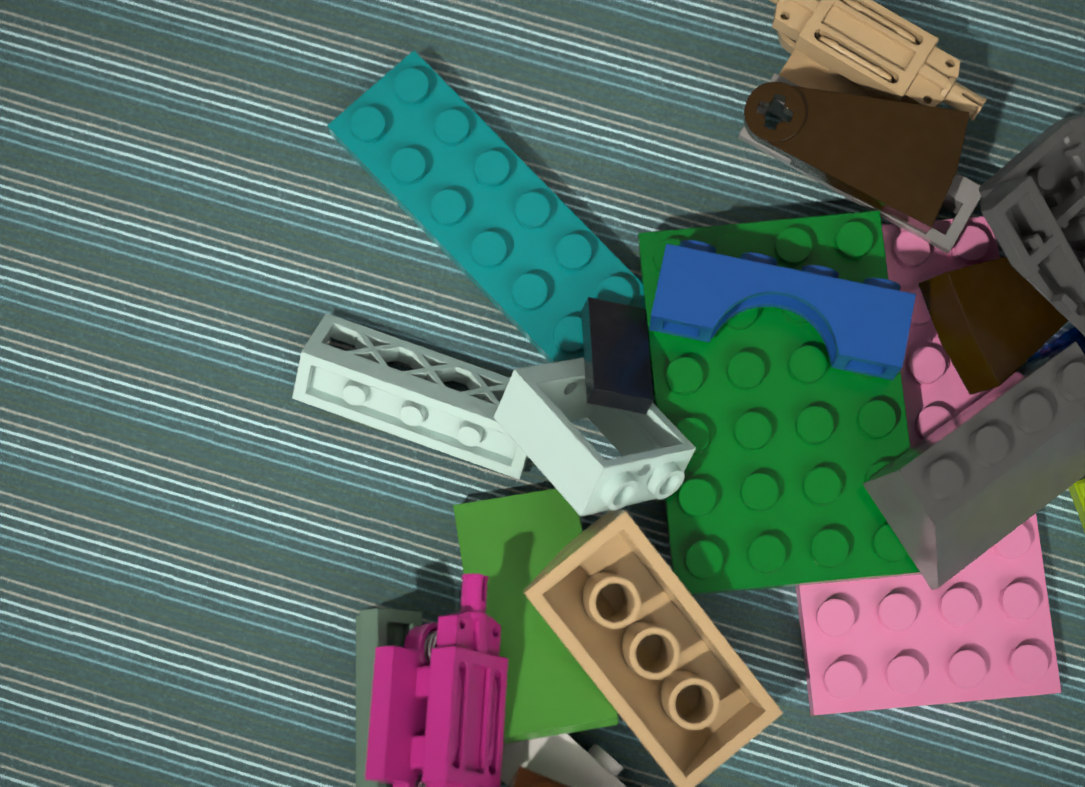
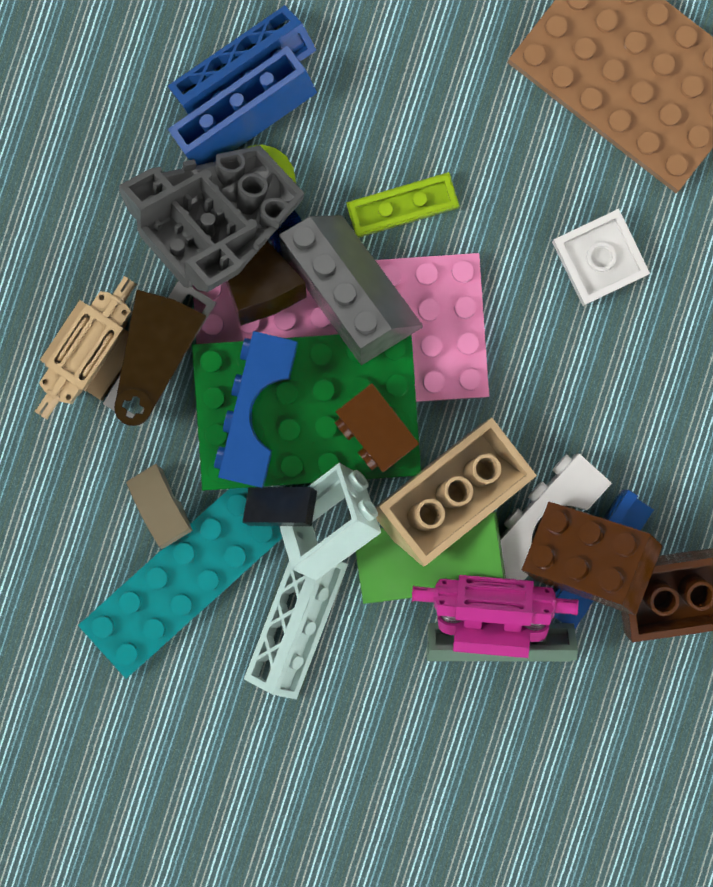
camera: 85 degrees left, 10 degrees up
none -> dark tan slope [126,464,193,549]
none -> reddish brown brick [334,384,419,472]

